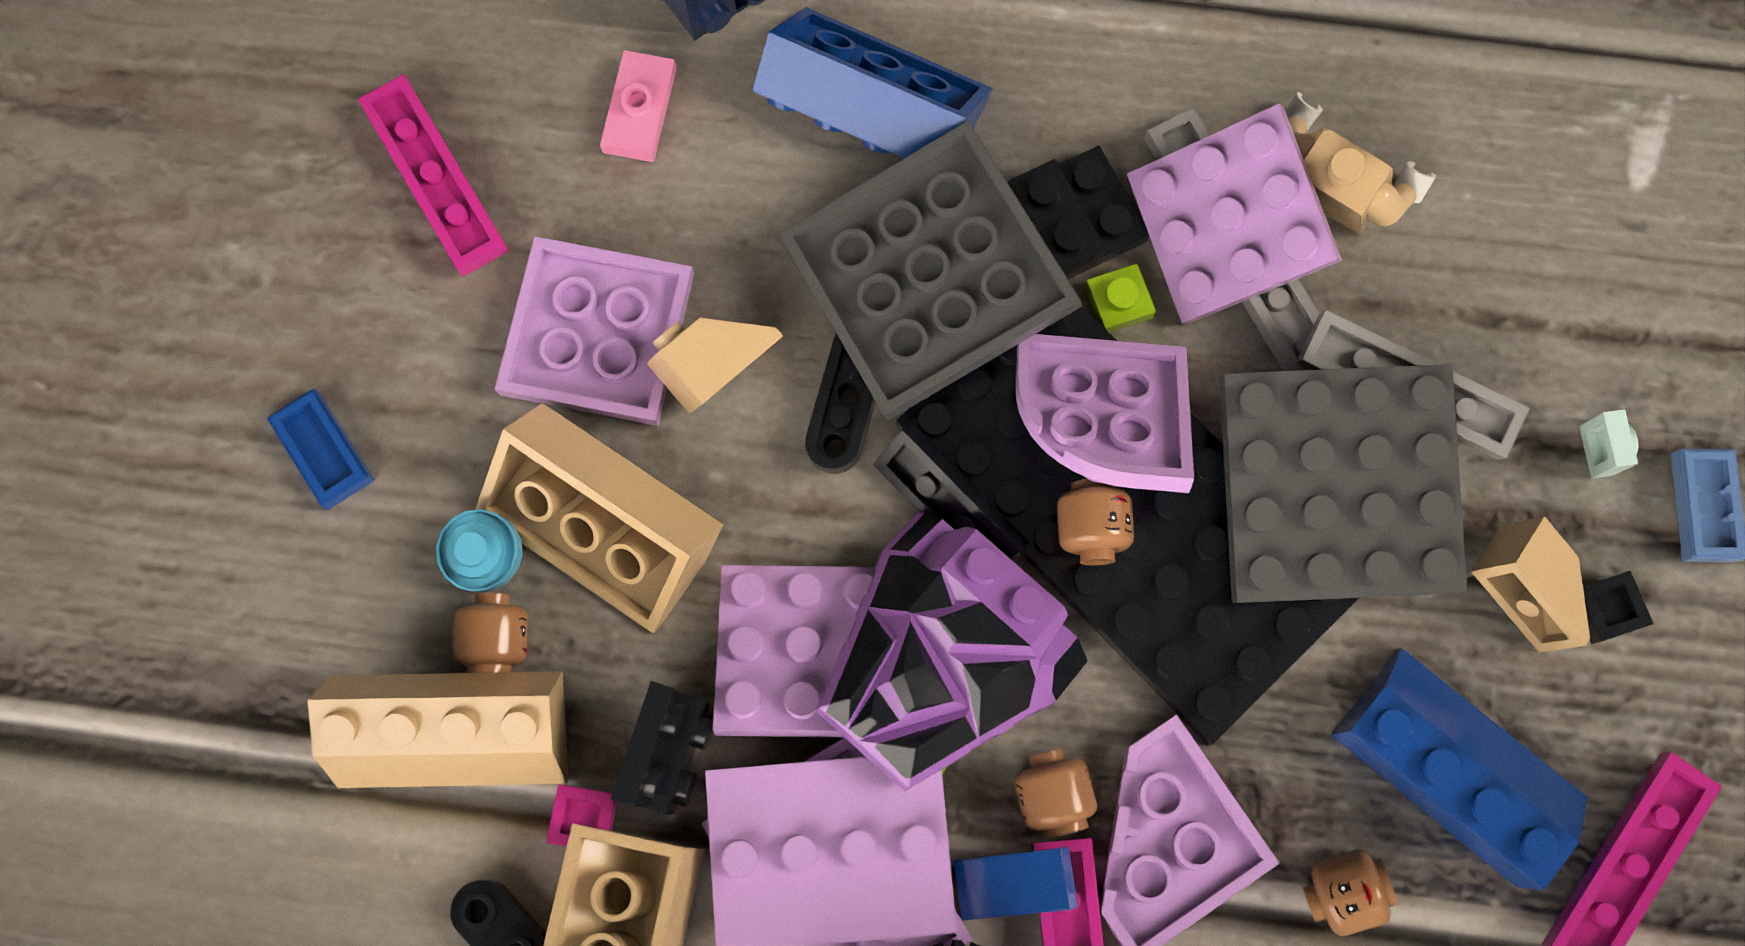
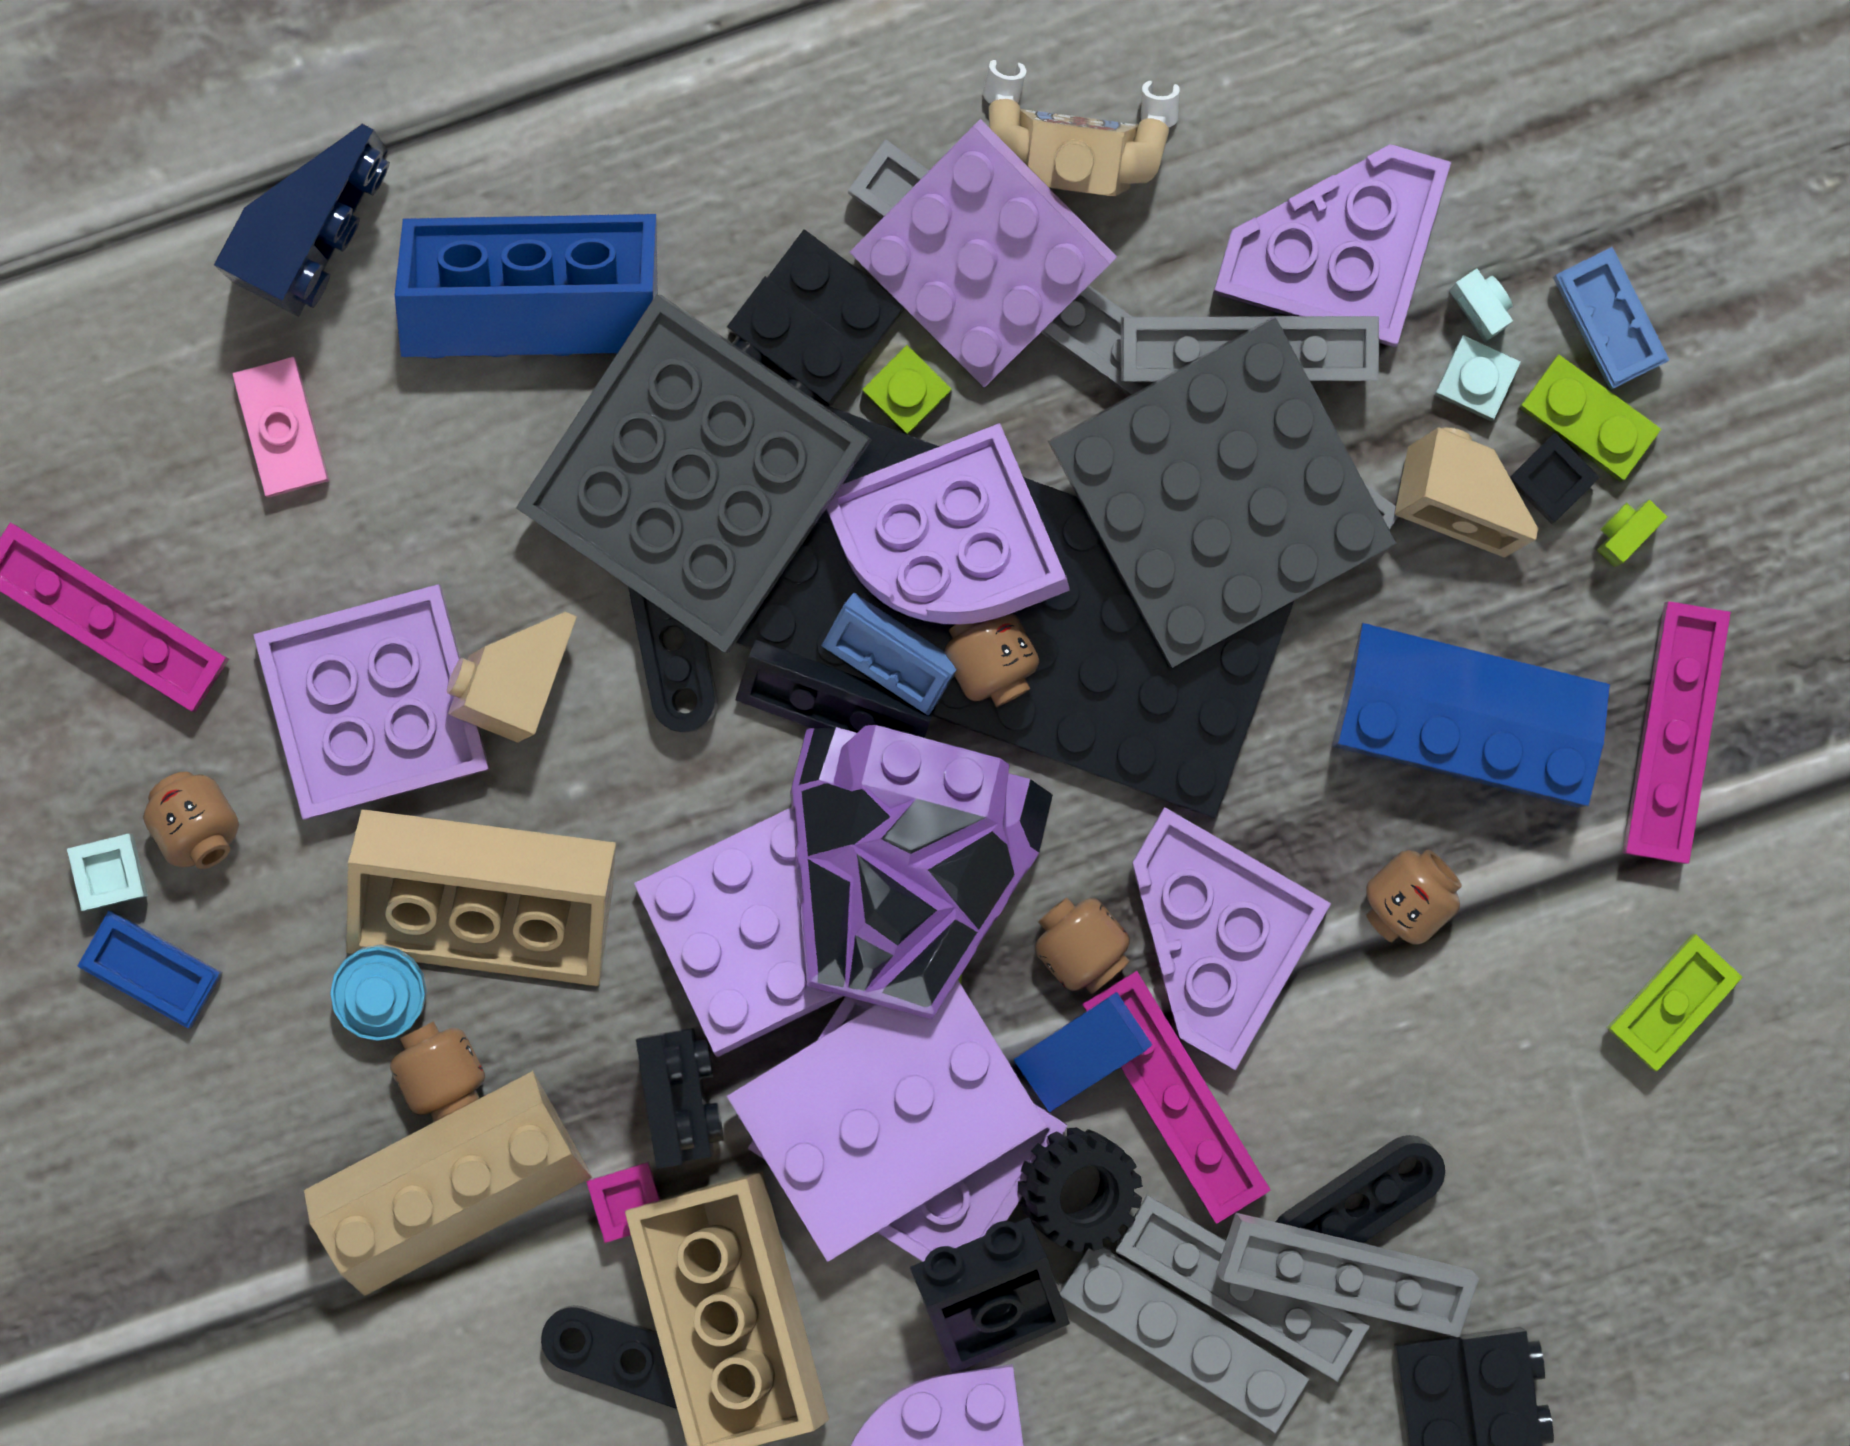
camera: 30 degrees left, 10 degrees up
none -> light aqua plate [67,834,148,911]
none -> medium nougat head [143,772,239,869]
none -> medium blue plate [821,593,957,716]
none -> lavender plate [1213,144,1451,347]
none -> light aqua plate [1434,335,1521,422]
none -> lime plate [1519,354,1661,482]
none -> lime plate [1597,499,1668,568]

